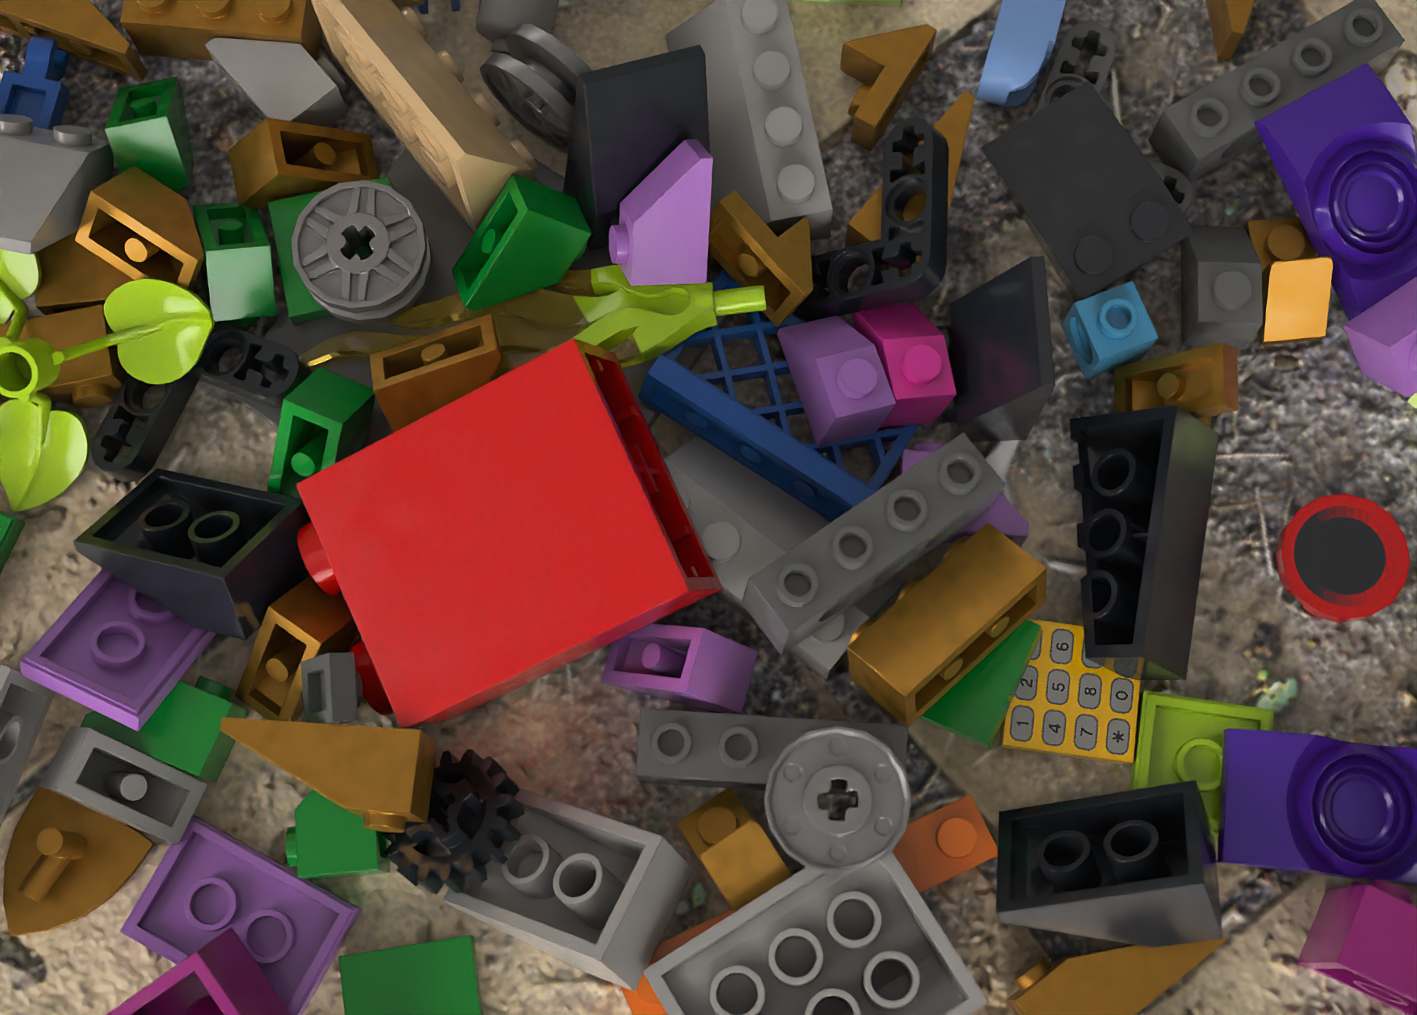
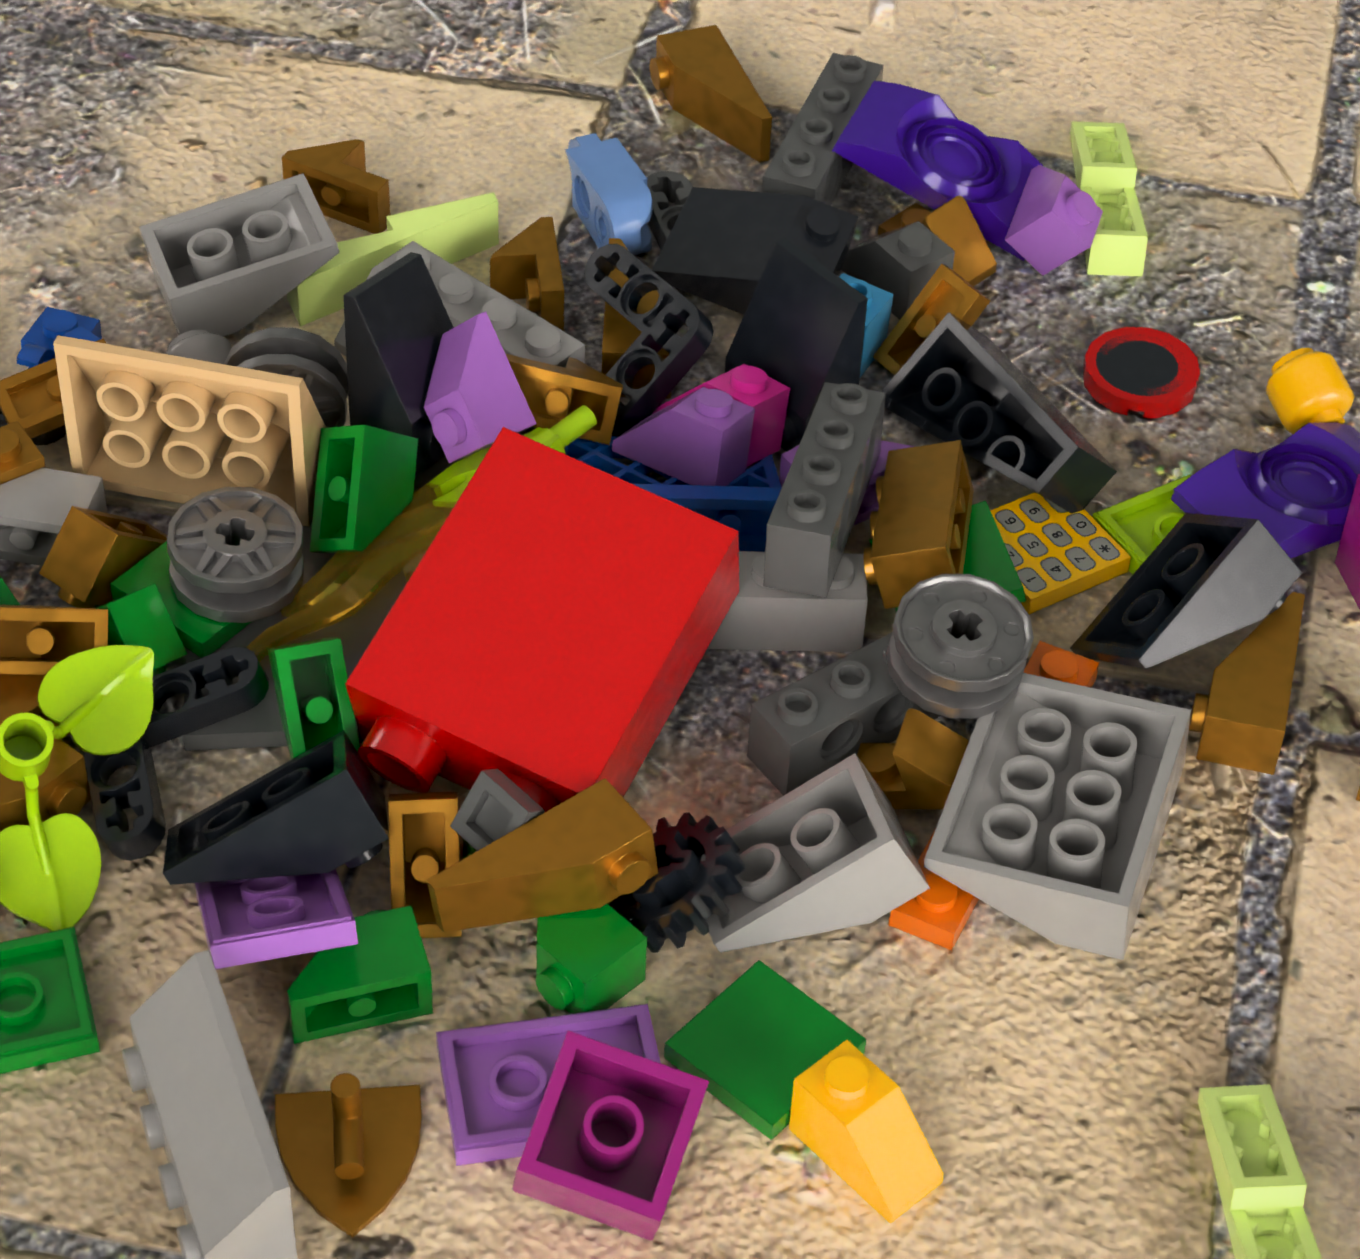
camera: 45 degrees left, 30 degrees down
light grey slope [39,726,208,845] -> none
pearl gold slope [370,314,502,433] -> none
medium lavender slope [601,624,758,714] -> none

